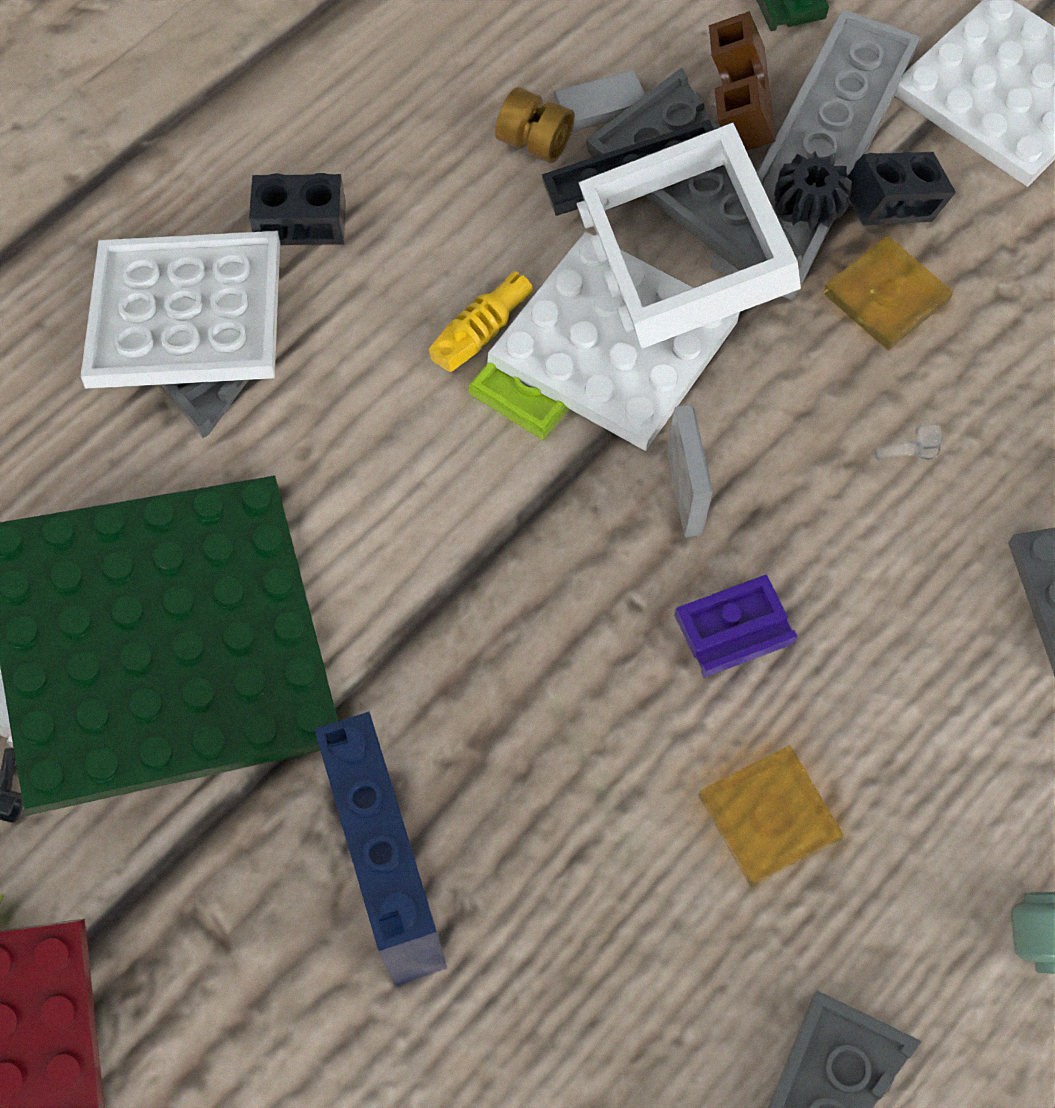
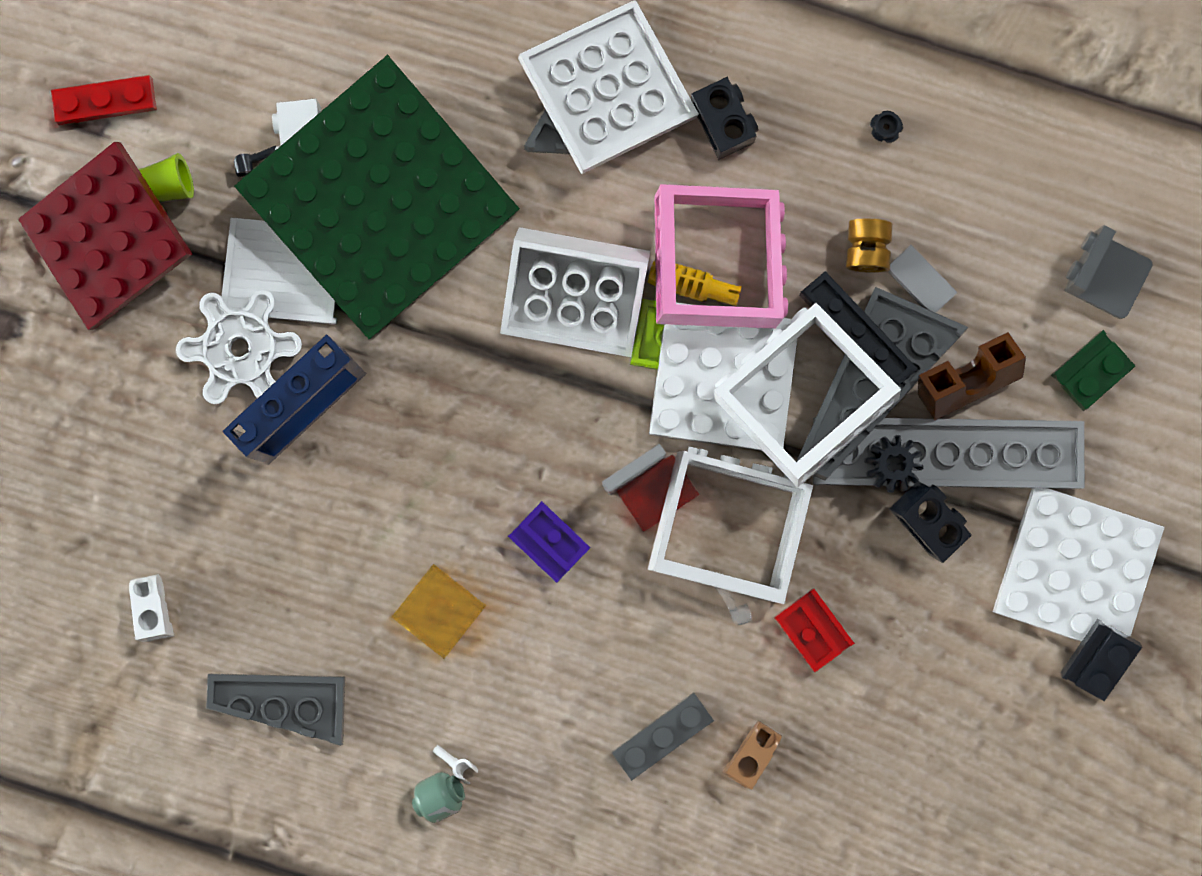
camera: 65 degrees right, 20 degrees up
clear yellow tile [823,236,953,351] -> none
none -> white plate [176,290,302,404]
none -> white piece [221,218,337,324]
none -> white hand [433,745,478,784]
none -> white slope [500,227,650,357]
none -> clear red plate [617,454,700,532]
none -> white window [648,447,813,604]
none -> bright pink window [654,184,788,329]
none -> red plate [774,588,855,672]
none -> black plate [870,110,903,143]

